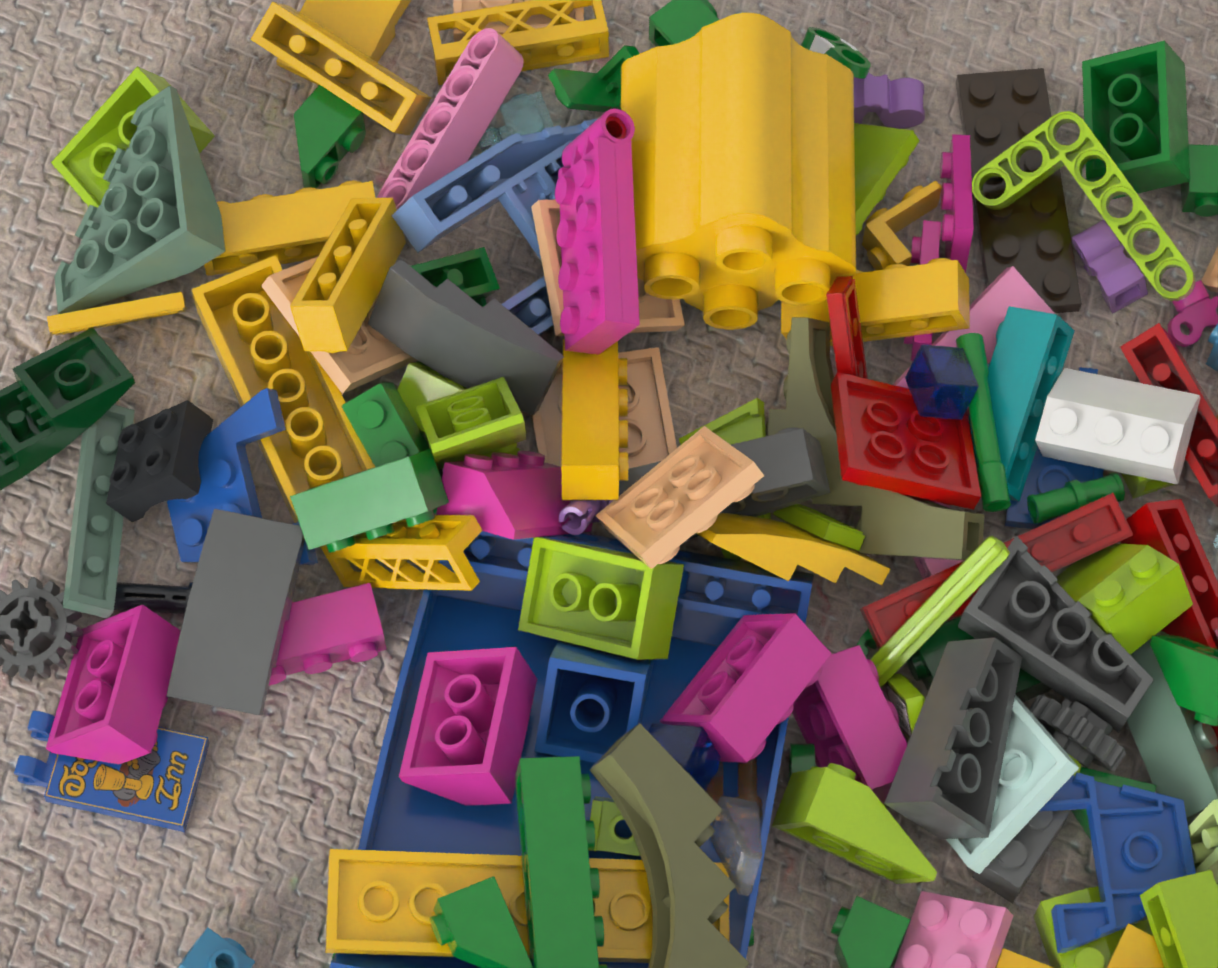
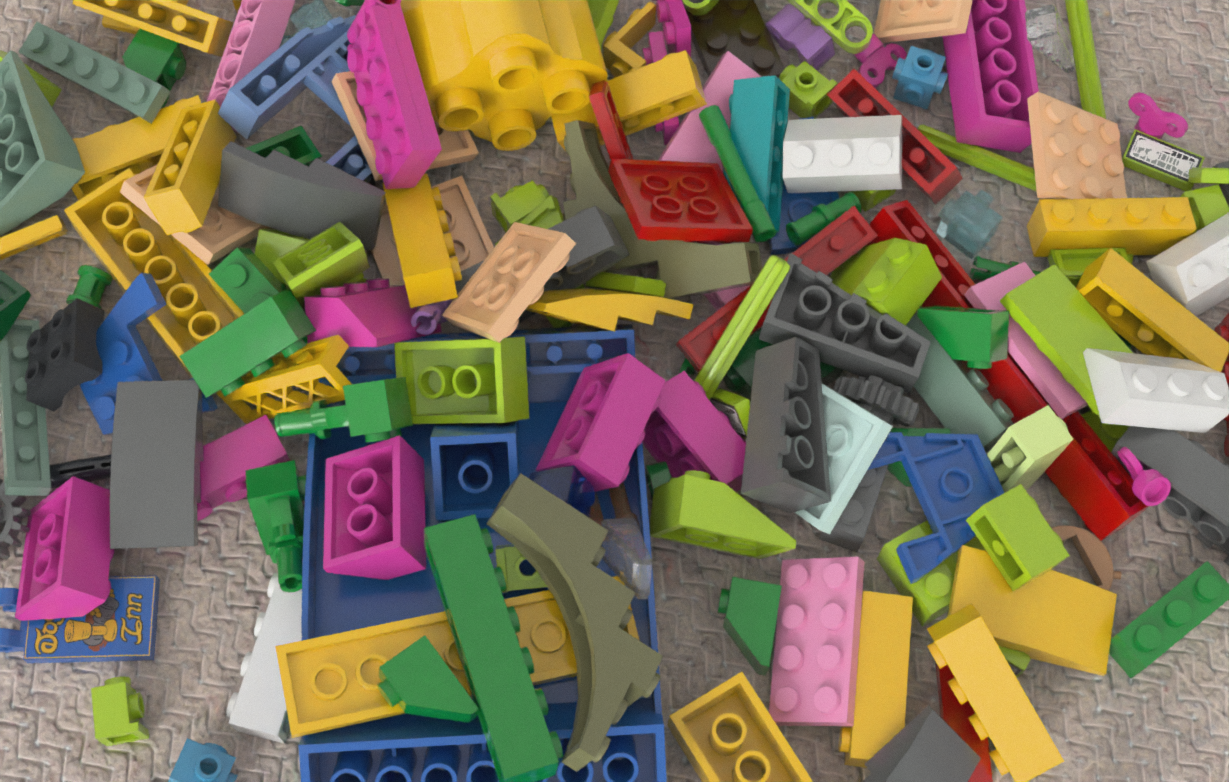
camera: 15 degrees left, 0 degrees up
clear blue brick [905,344,979,420] -> none
none -> sand green plate [19,22,170,124]
none -> green bush [66,265,113,309]
none -> lime brick [91,677,149,747]
none -> white brick [226,573,302,744]
none -> green brick [245,460,306,593]
none -> green brick [275,377,413,443]
none -> lime brick [490,180,550,233]
none -> lime brick [779,61,838,119]

